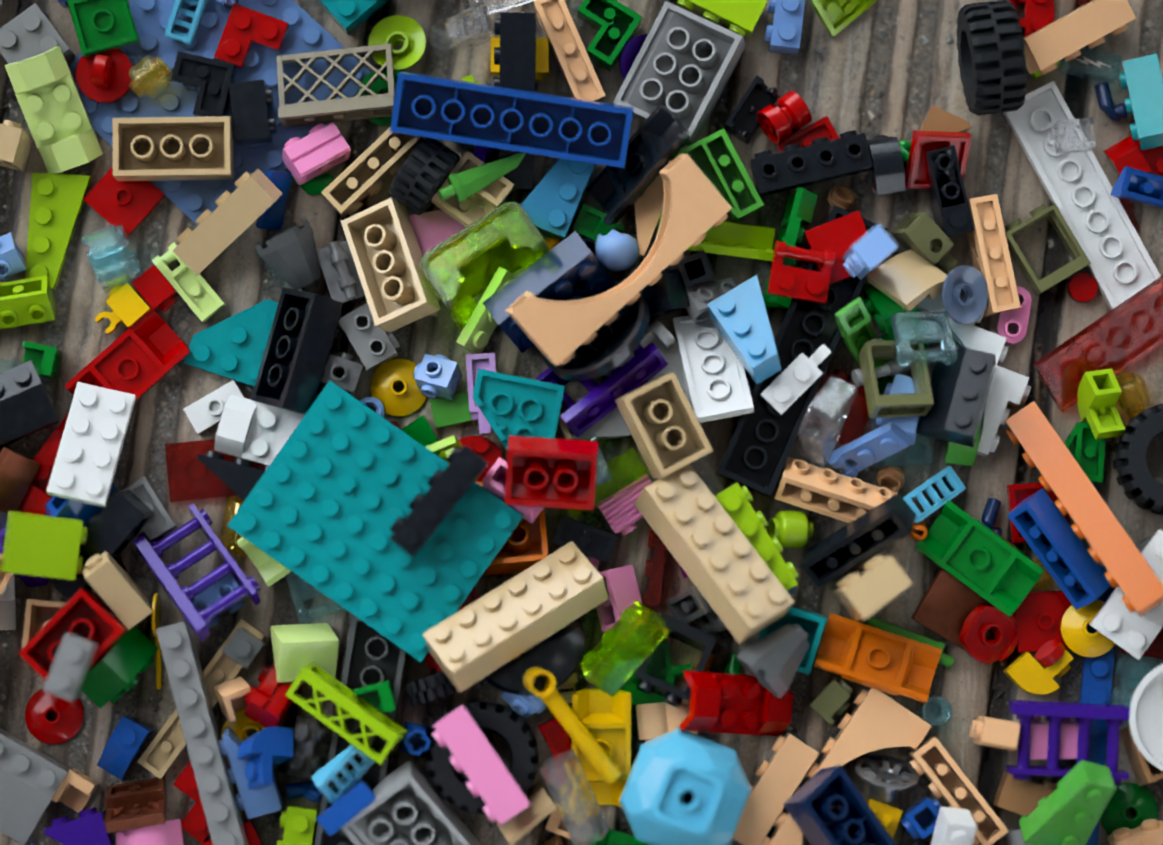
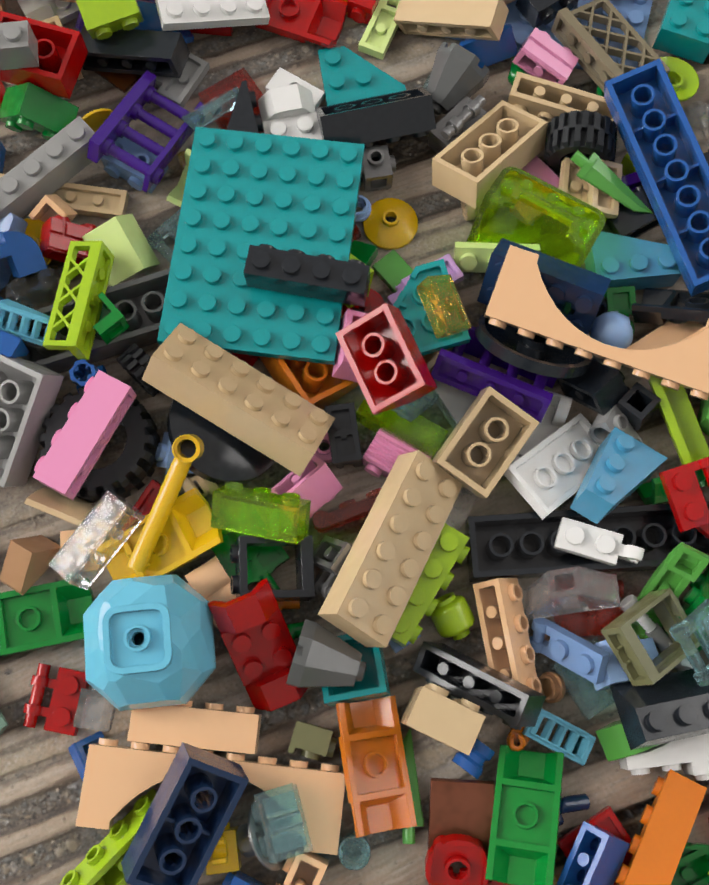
camera: 65 degrees right, 10 degrees down
tan slope [82,551,153,630] -> none
dark grey brick [222,627,267,669] -> none
light grey brick [339,302,400,372] -> none
light blue brick [413,354,462,400] -> none
none -> clear light blue slope [182,87,239,131]
none -> clear light blue brick [251,783,313,864]
none -> clear yellow slope [417,274,472,339]
none -> blue wheel [452,739,495,779]

